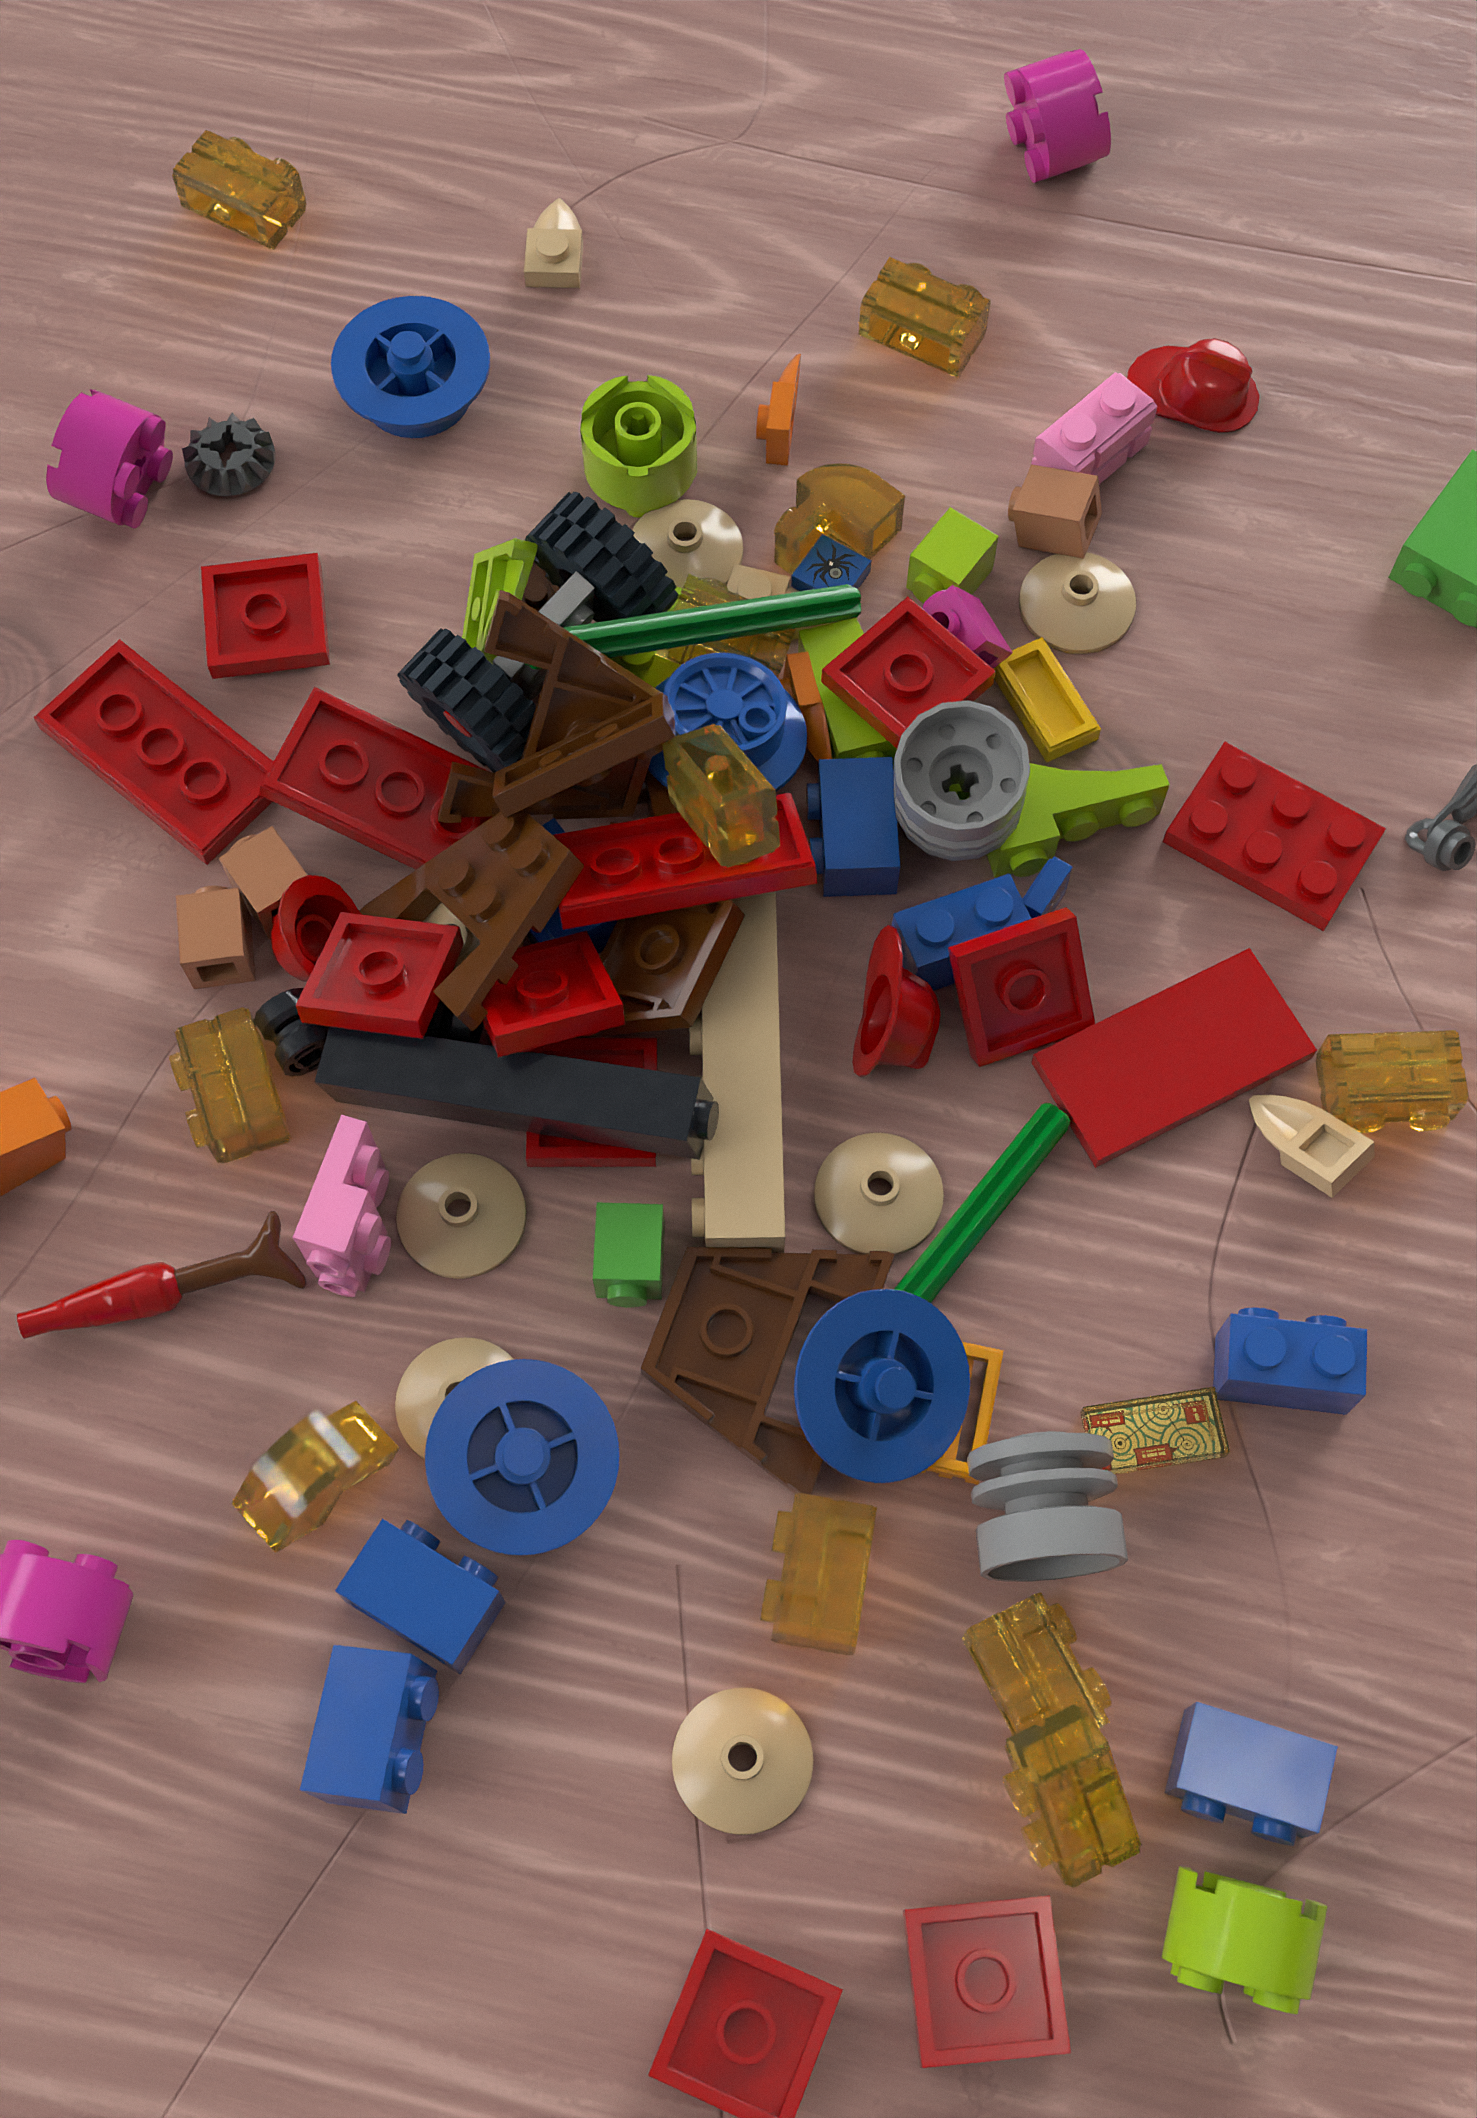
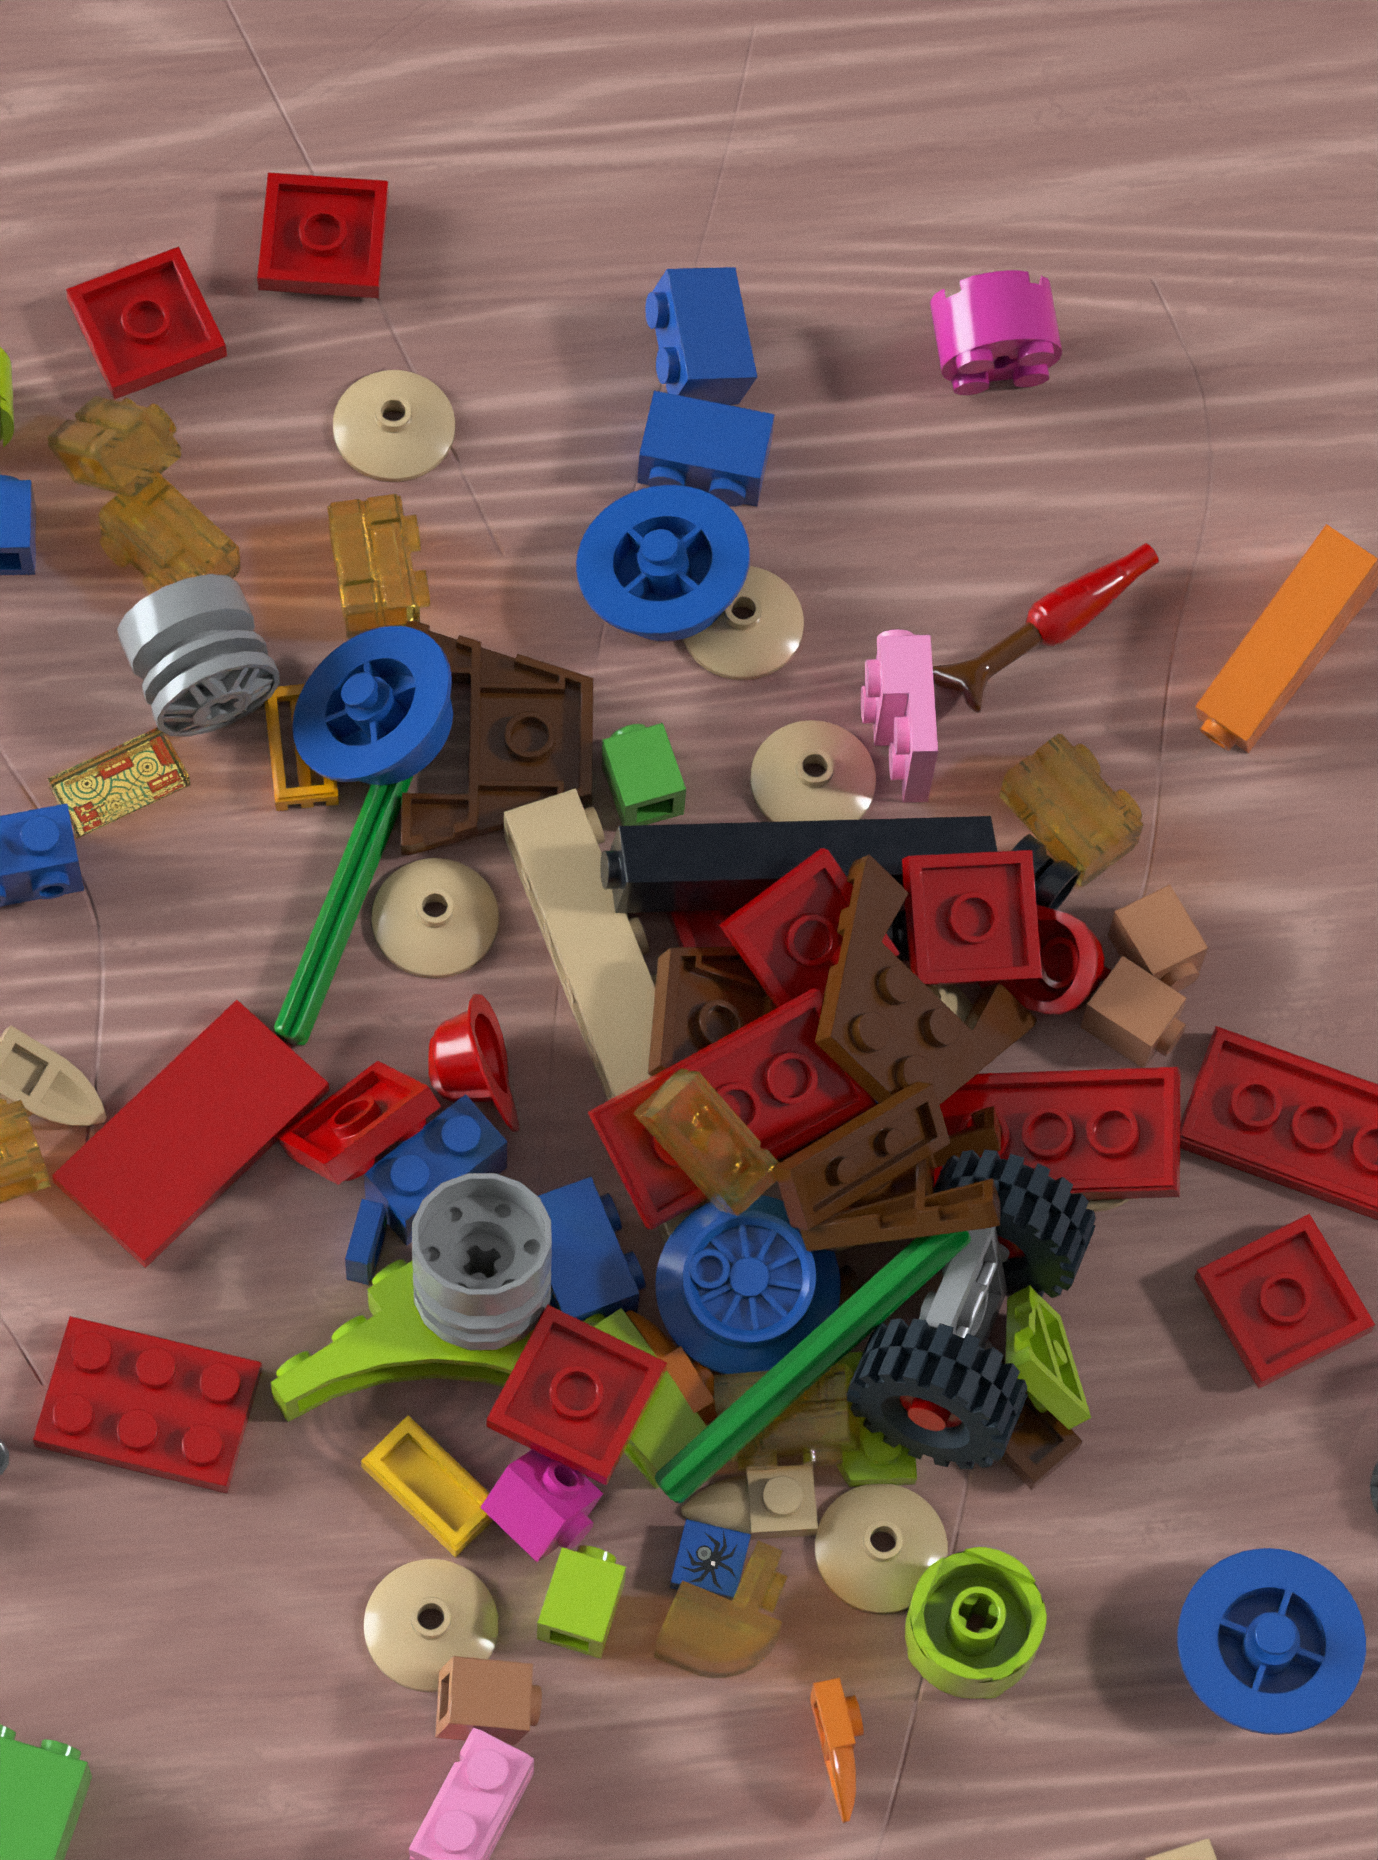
camera: 155 degrees right, 0 degrees up
clear yellow brick [231,1401,400,1553] -> none

